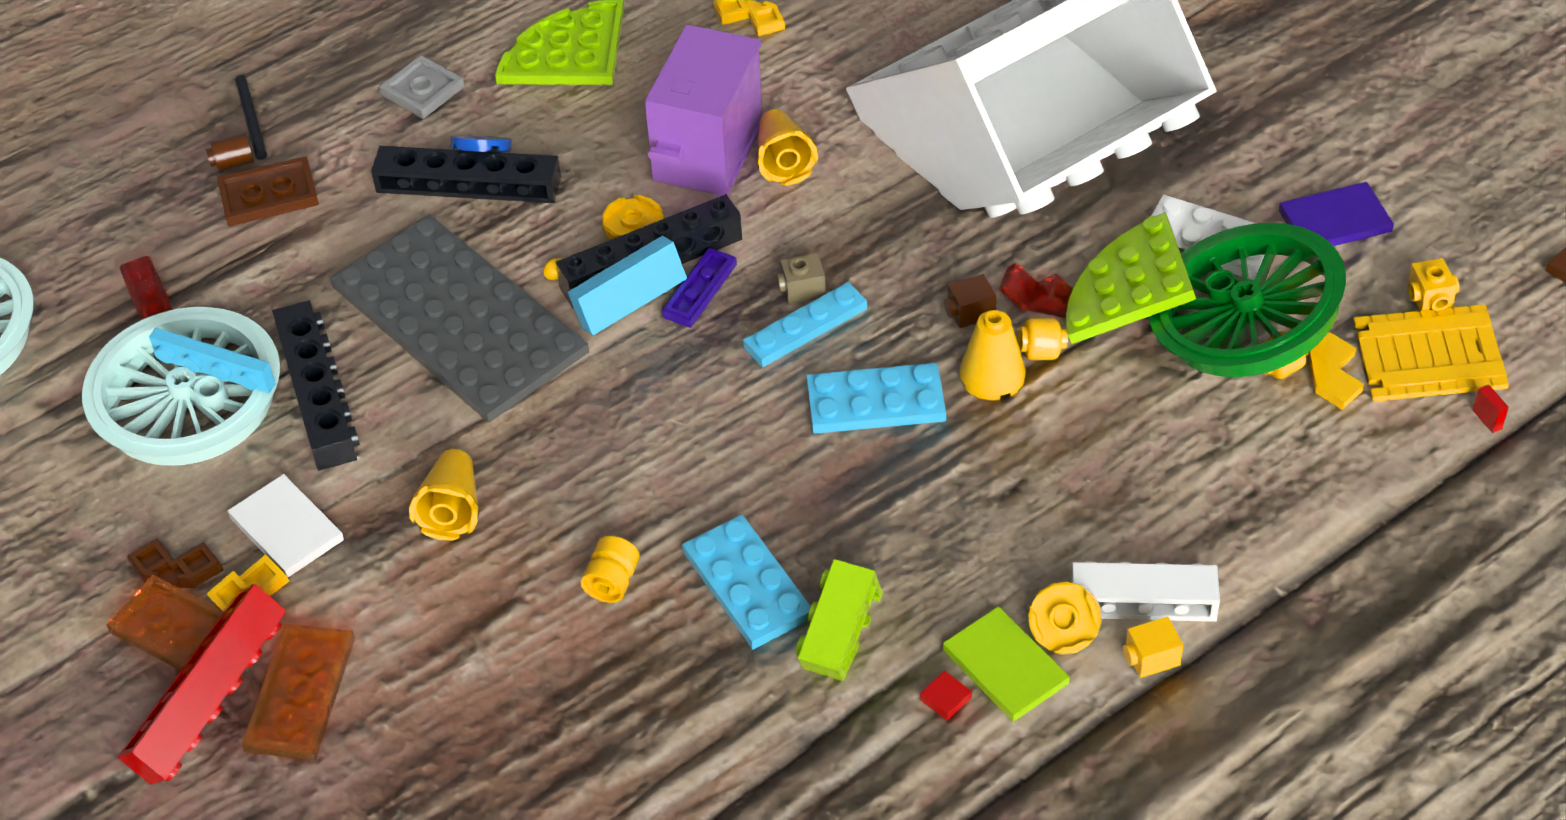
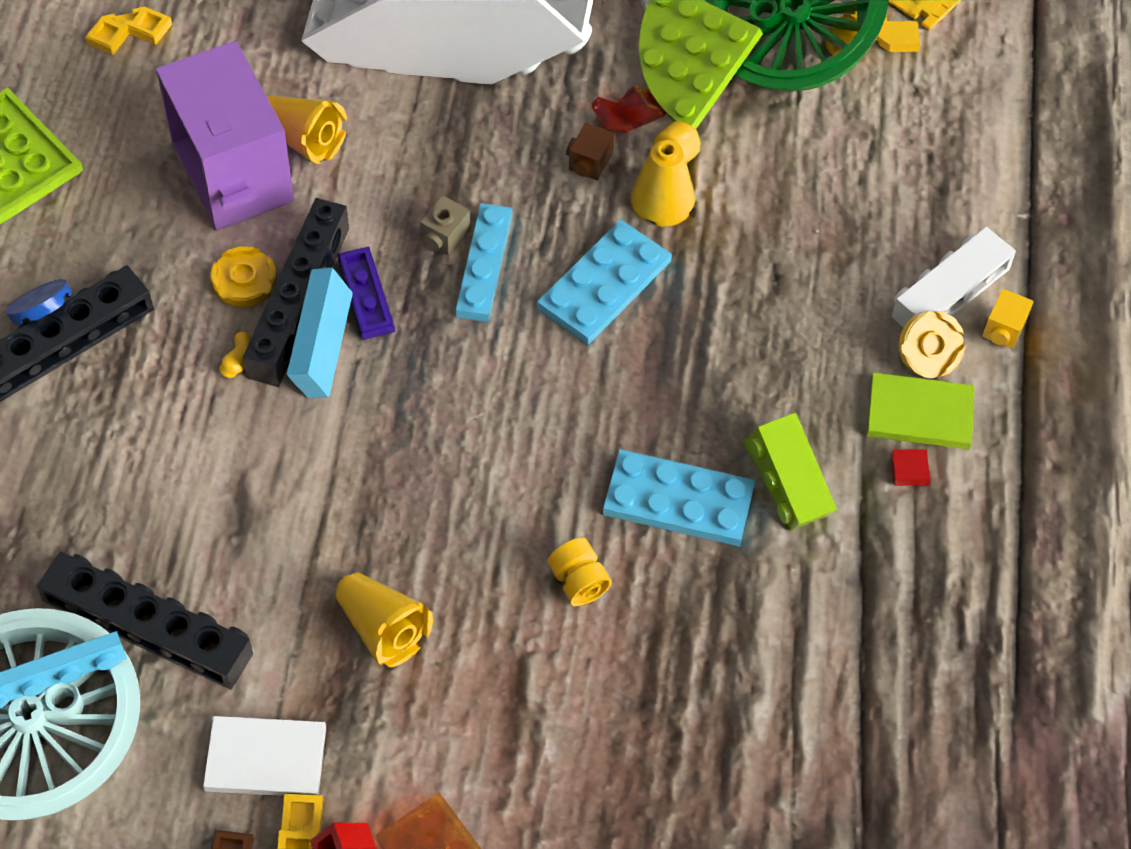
camera: 50 degrees left, 10 degrees up
dark grey plate [330,214,589,423] -> none

